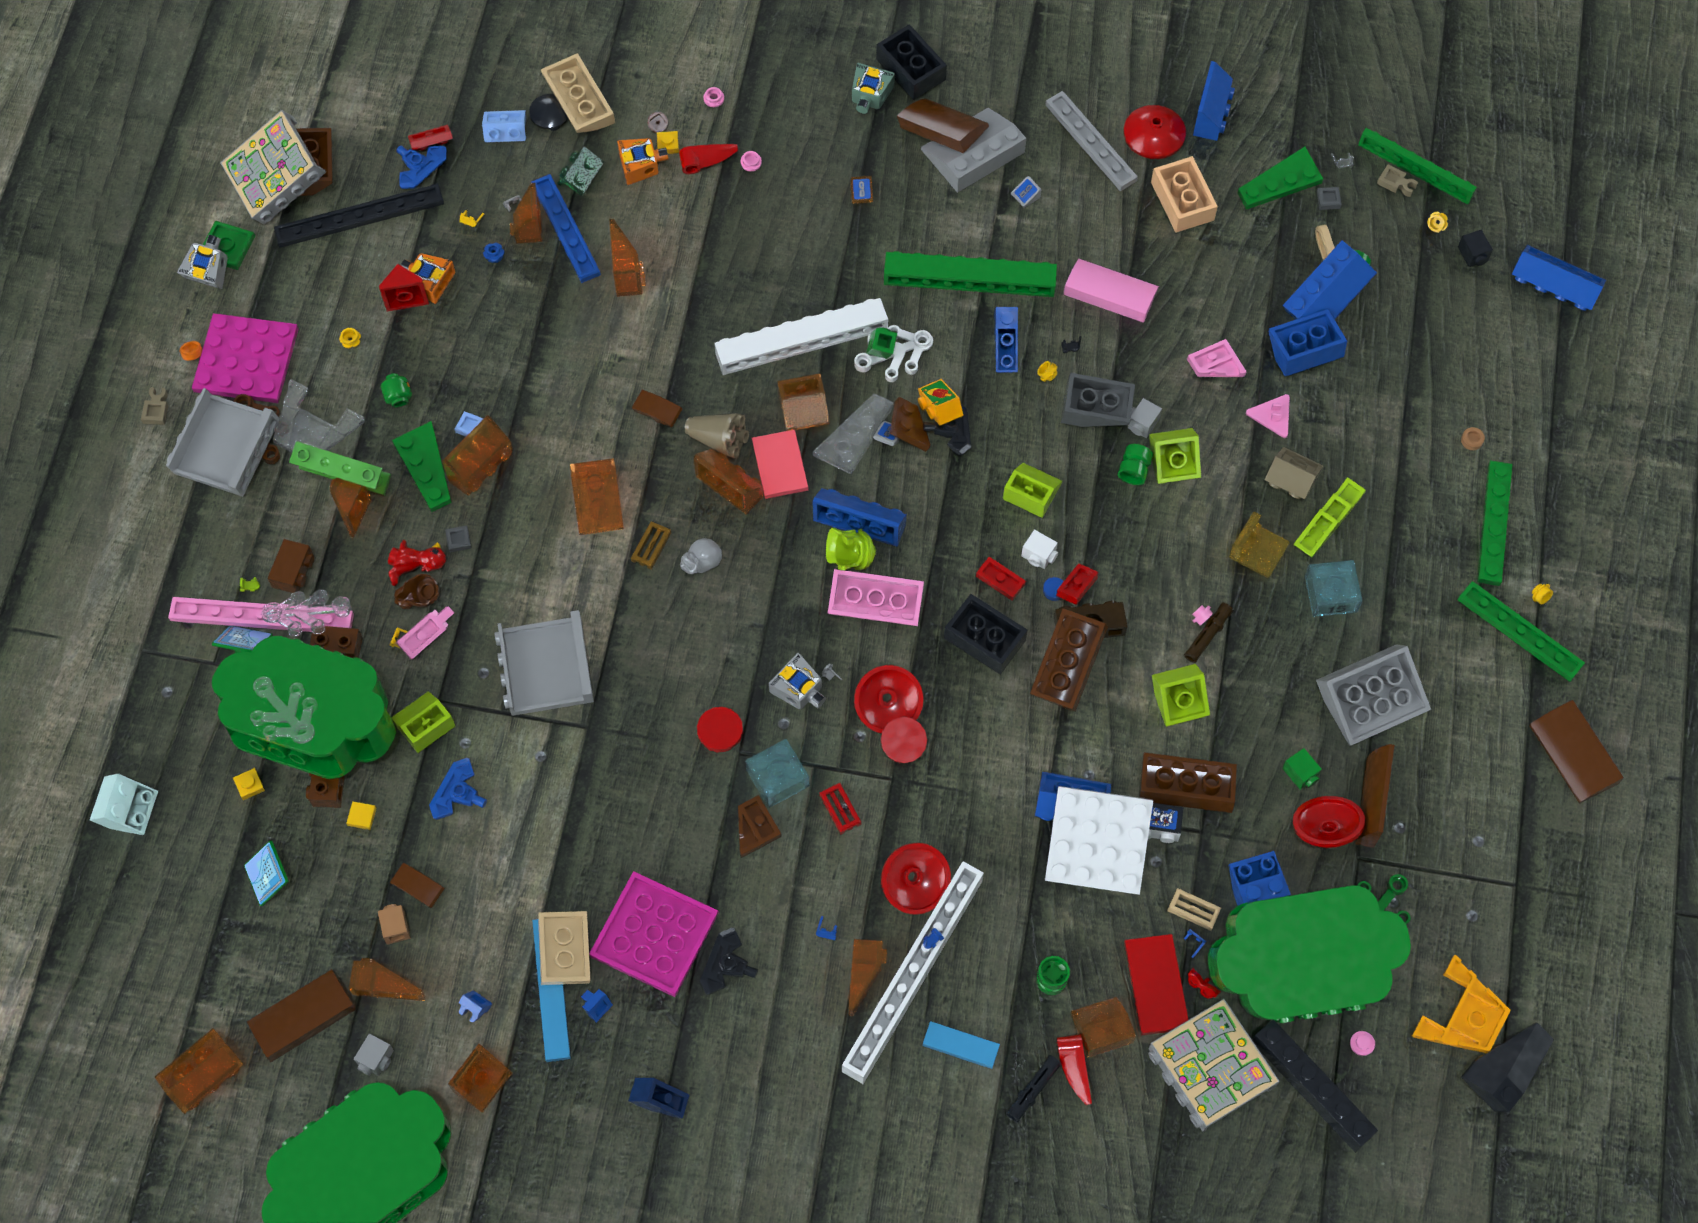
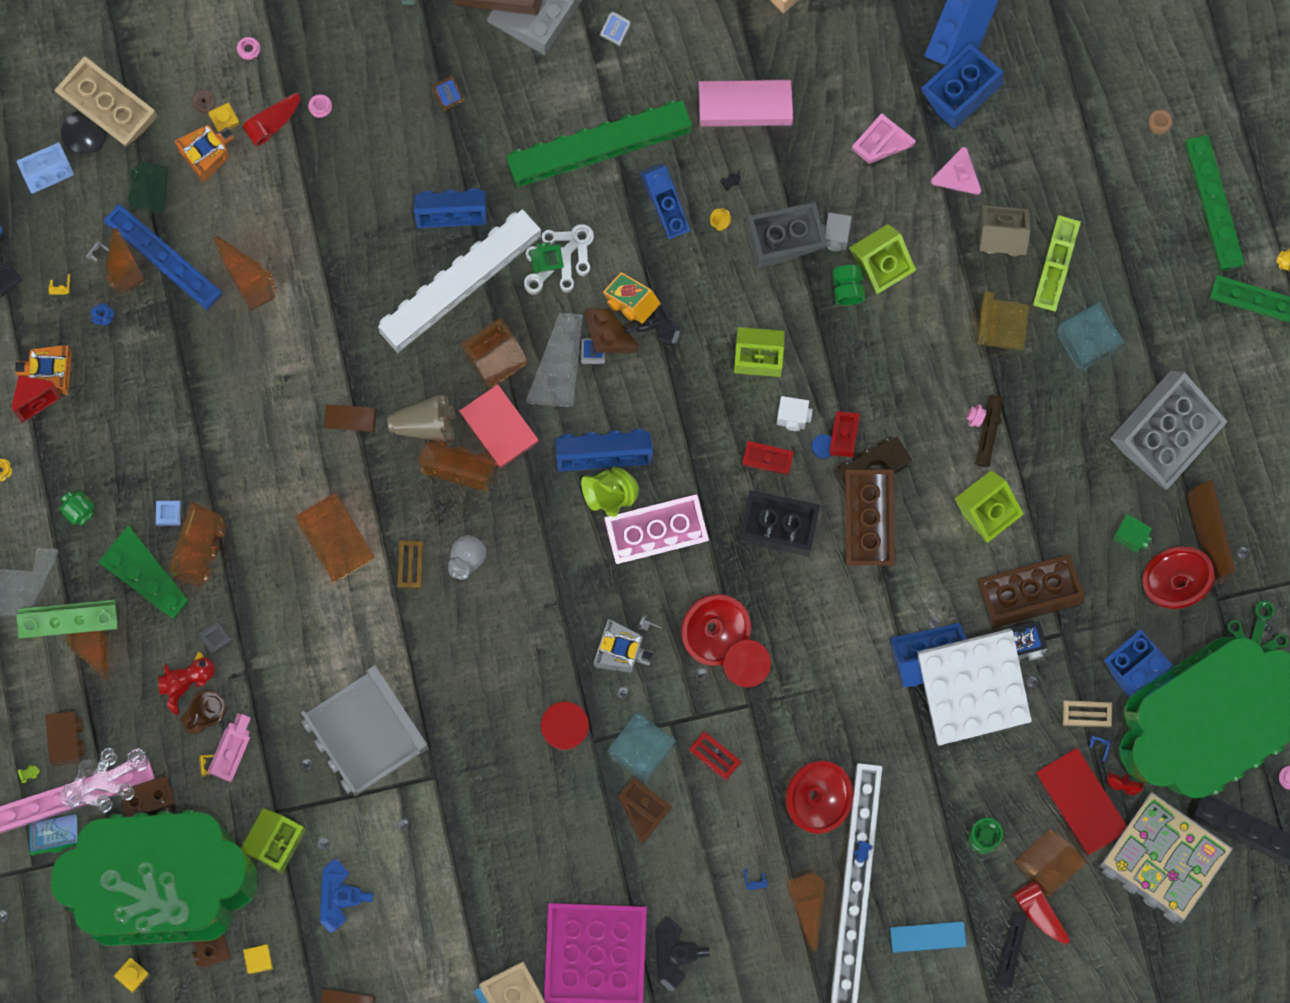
camera: 25 degrees left, 10 degrees up
none -> blue slope [414,188,487,228]

